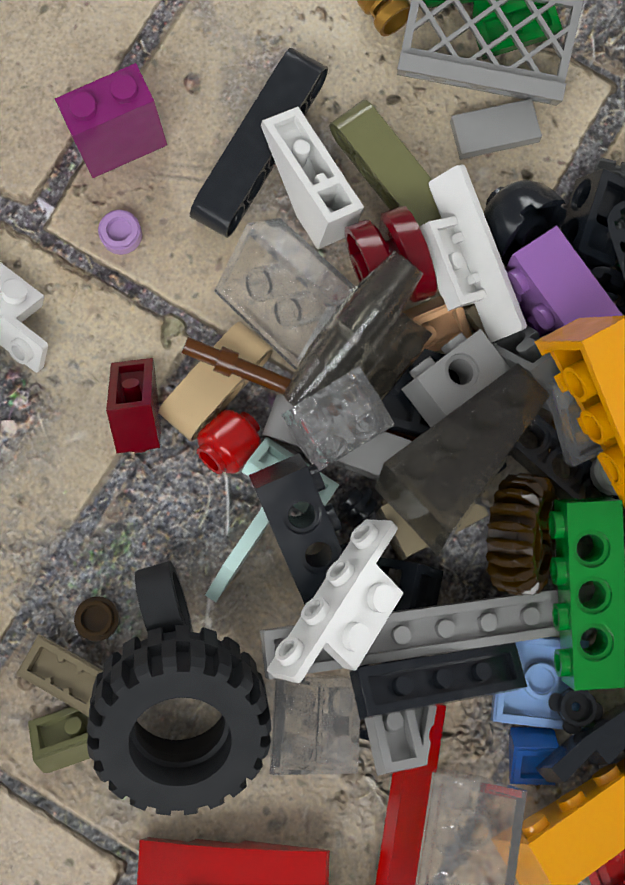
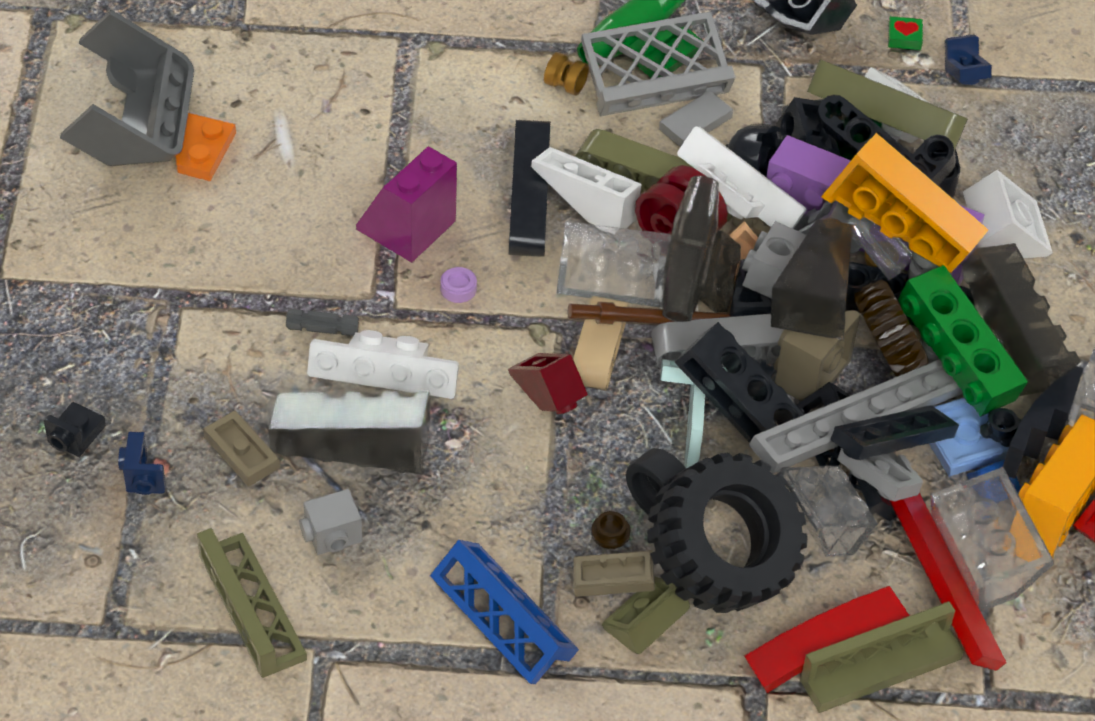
camera: 30 degrees left, 30 degrees down
red head [196,410,261,474] -> none
white bracket [267,519,403,683] -> none
clear brick [281,366,395,471] -> none

